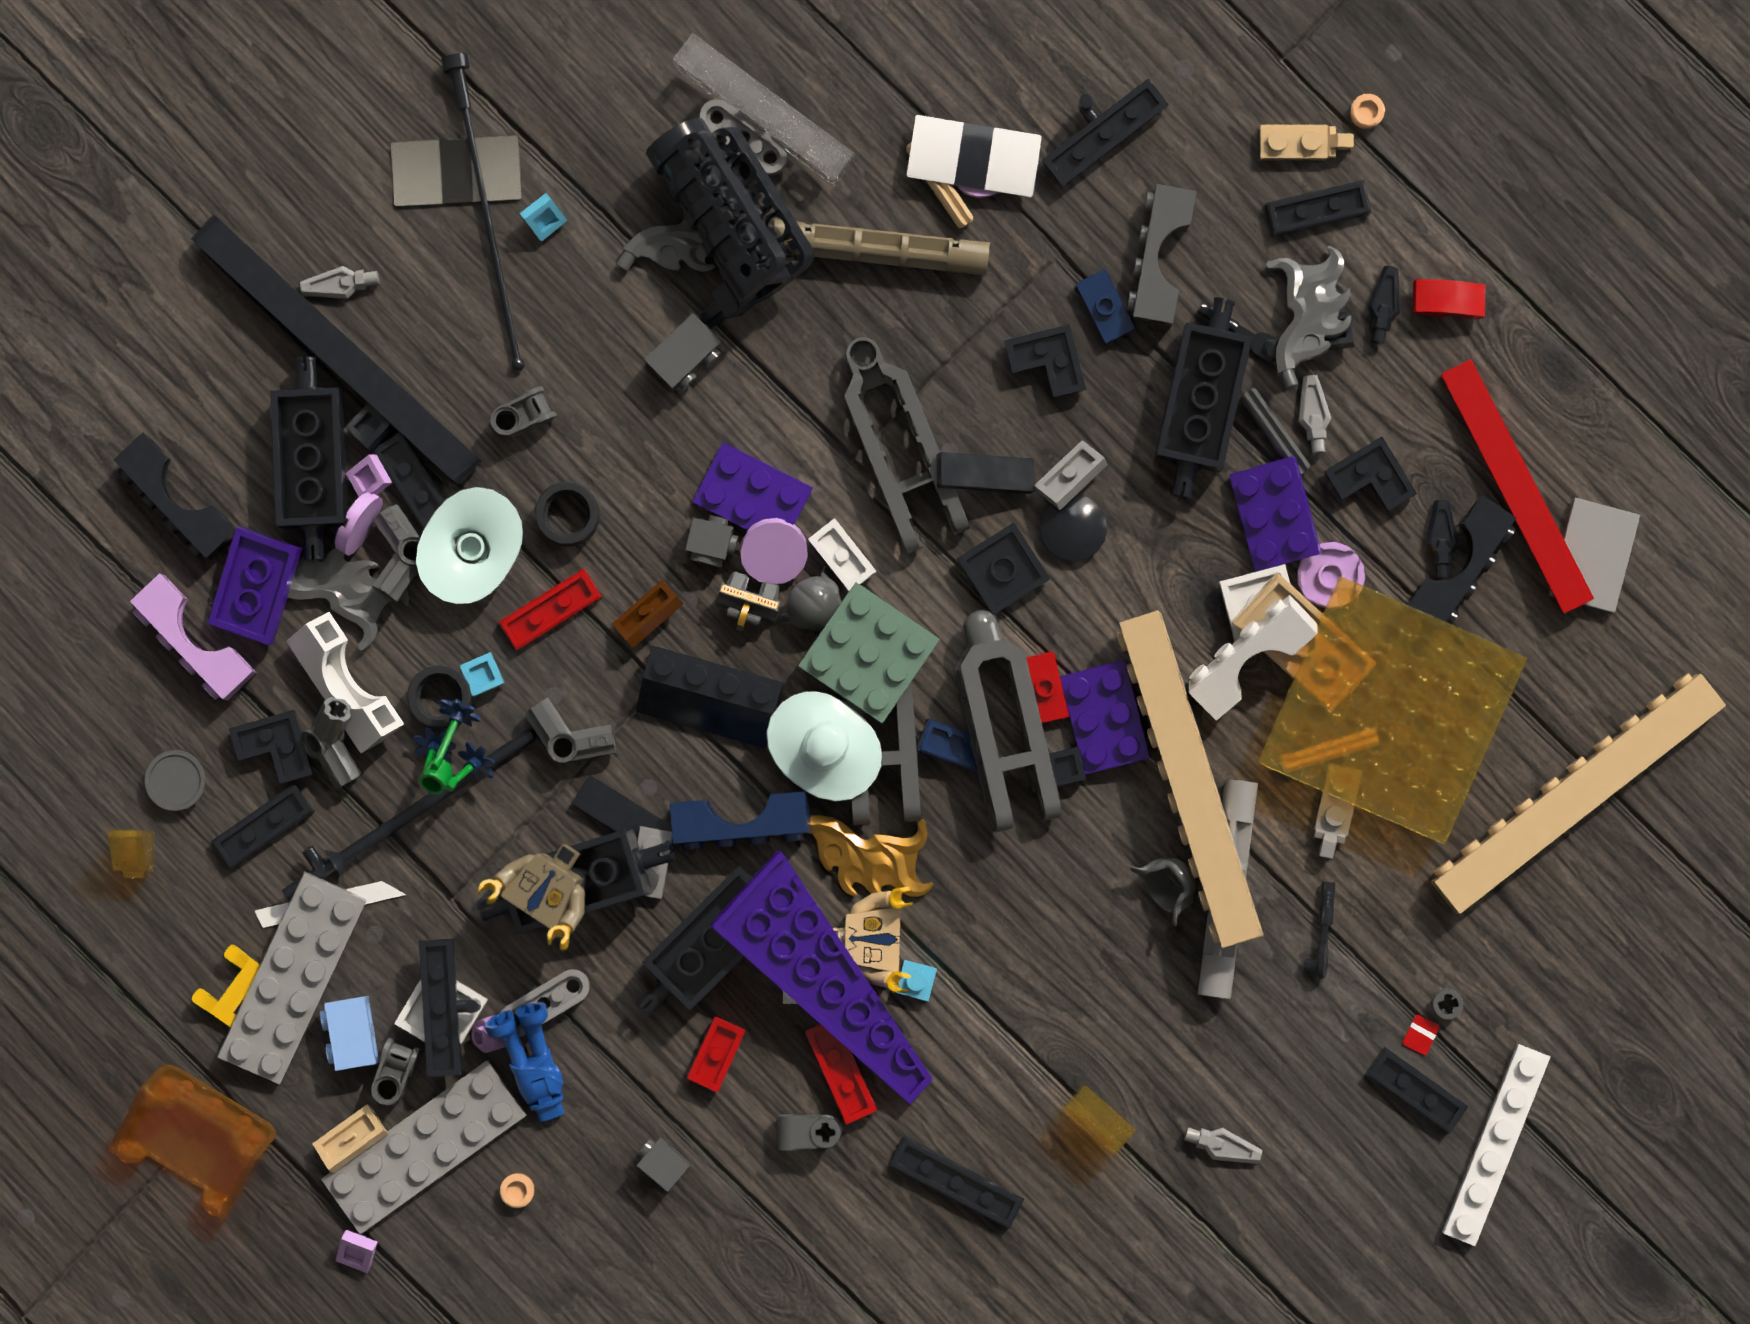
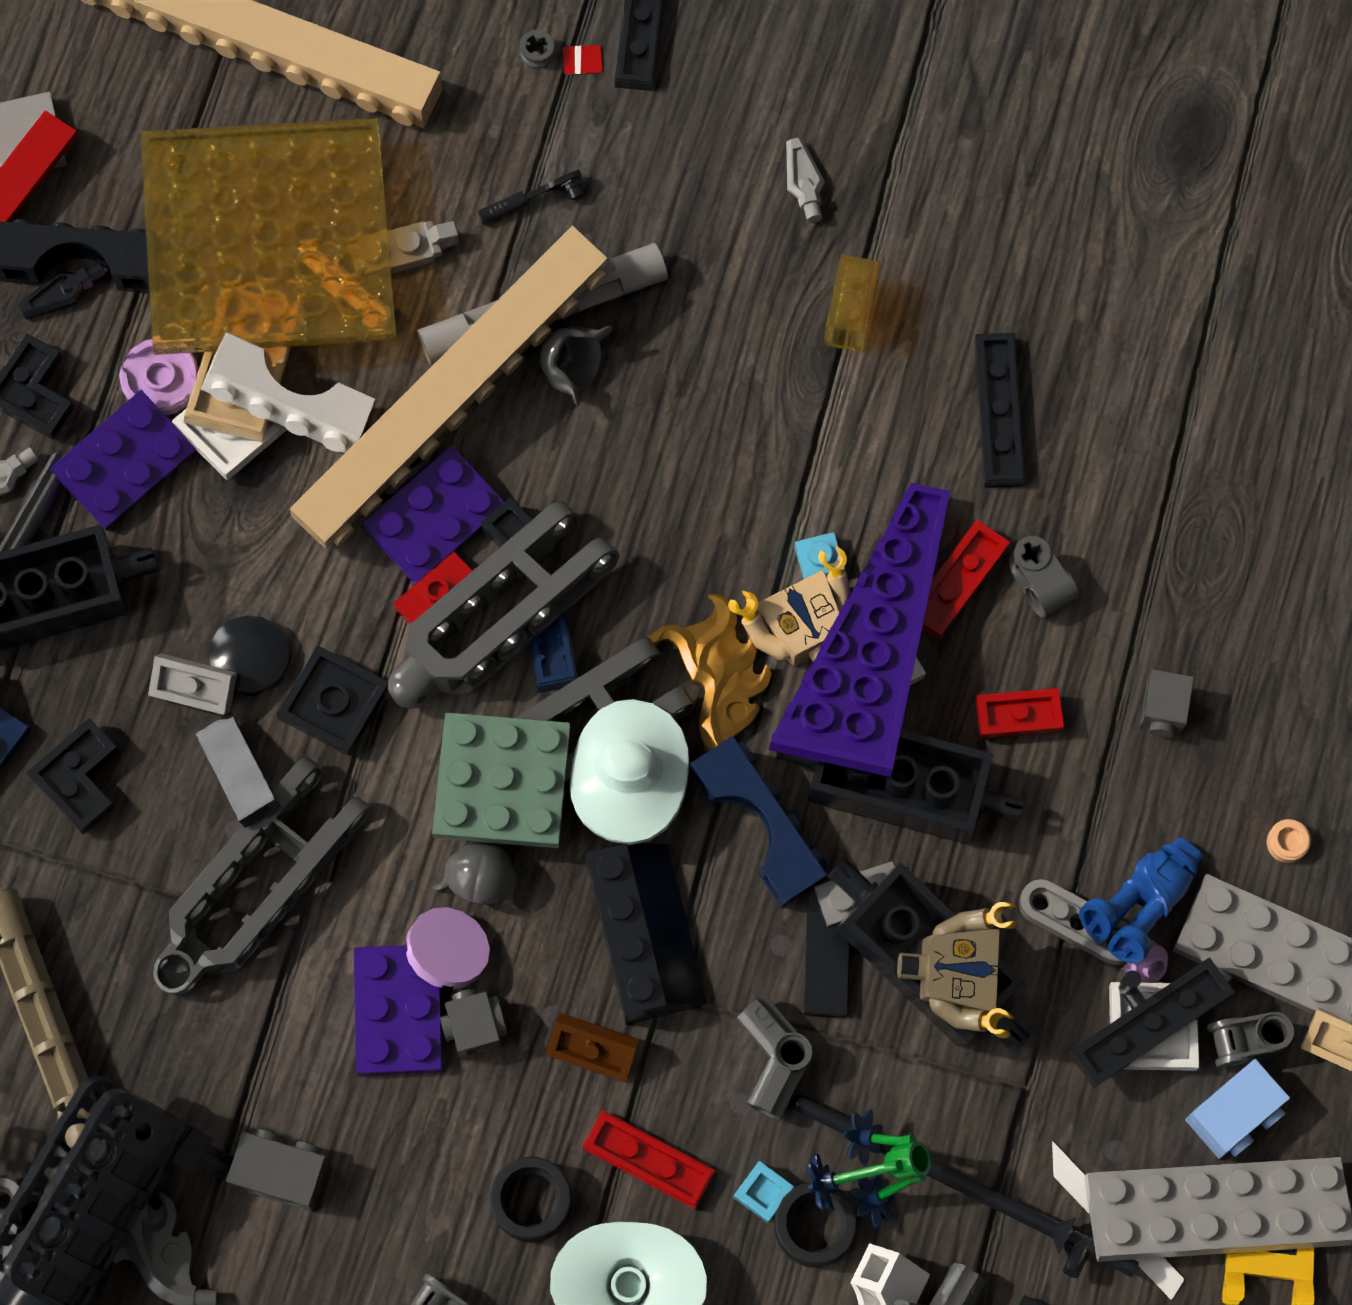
camera: 120 degrees left, 15 degrees down
dark grey hips [717,572,780,631] -> none
white plate [808,518,876,591] -> none

